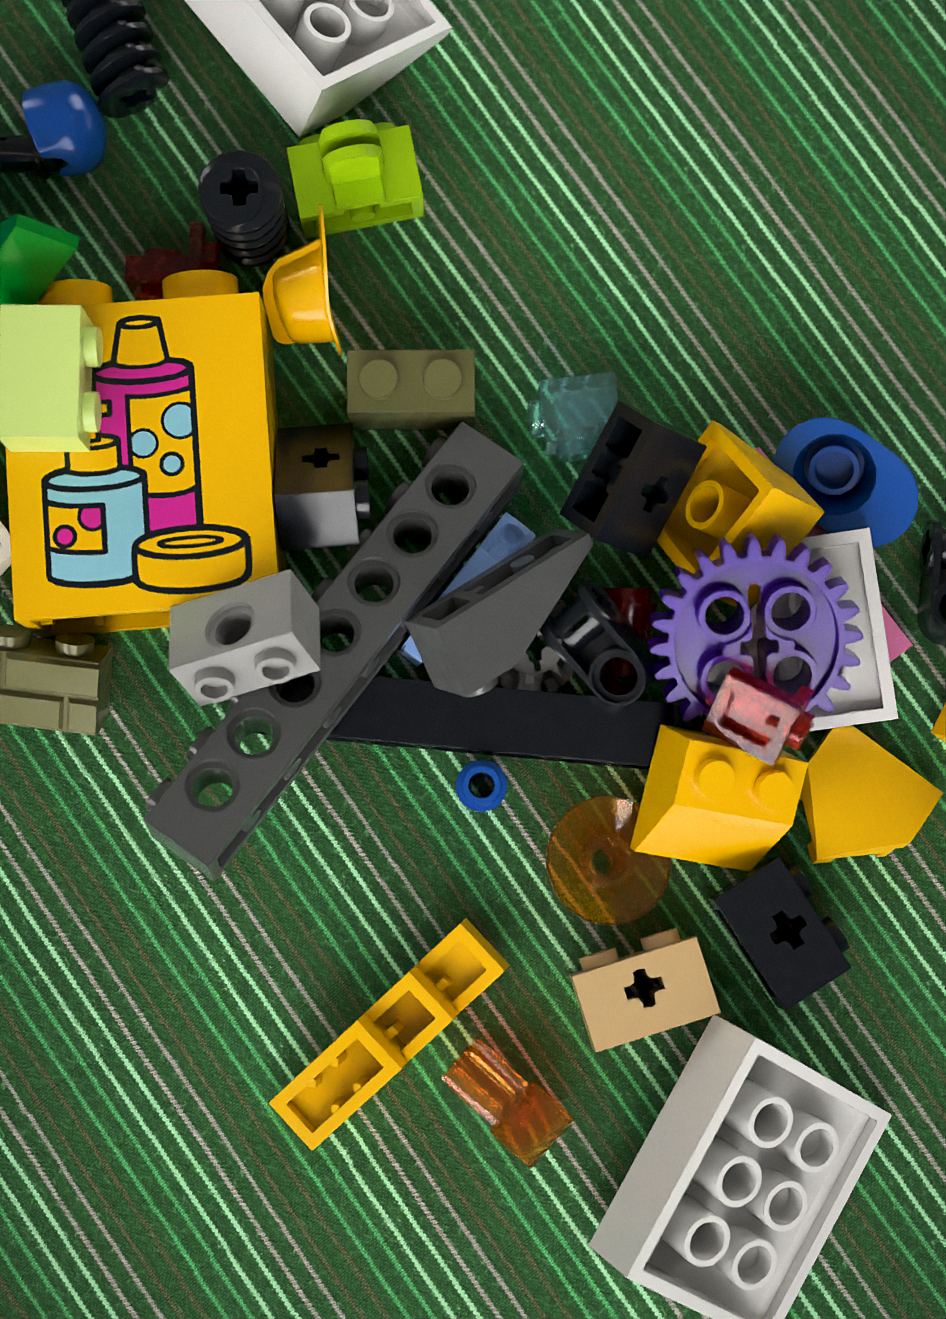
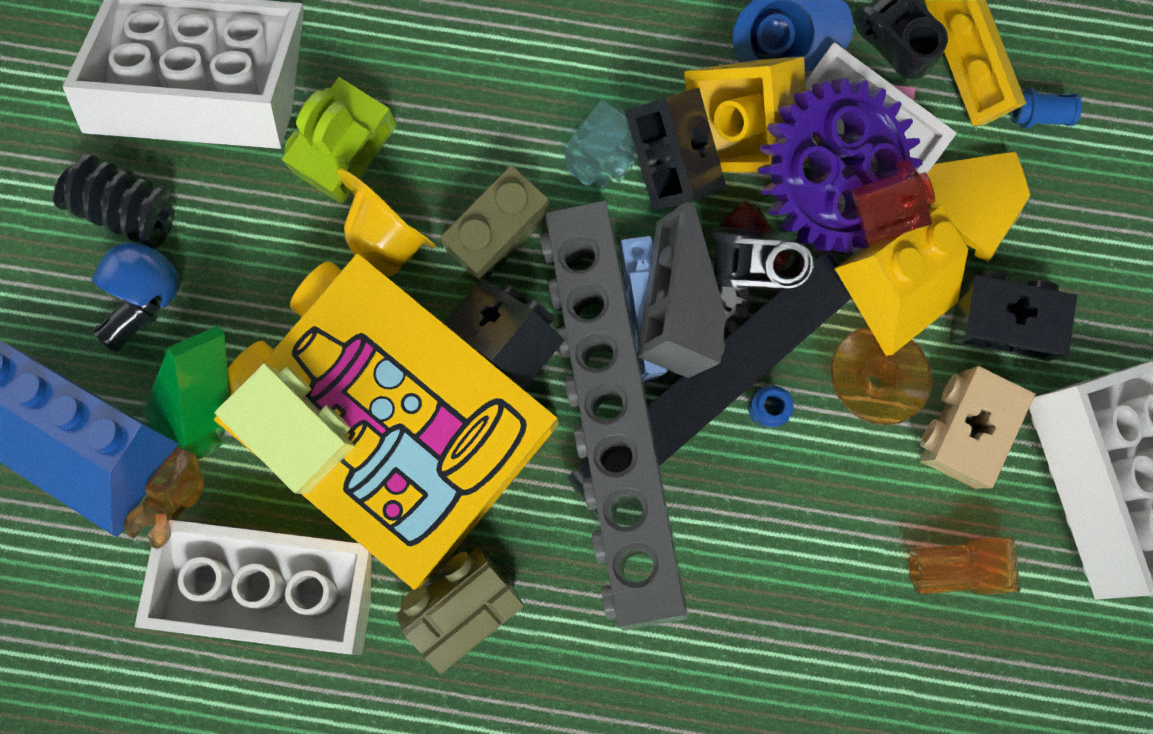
camera: 45 degrees left, 0 degrees up
clear red bracket [125,222,220,299] -> none
light grey brick [168,569,321,707] -> none
black piece [198,150,291,267] -> none
yellow slope [269,918,509,1151] -> none

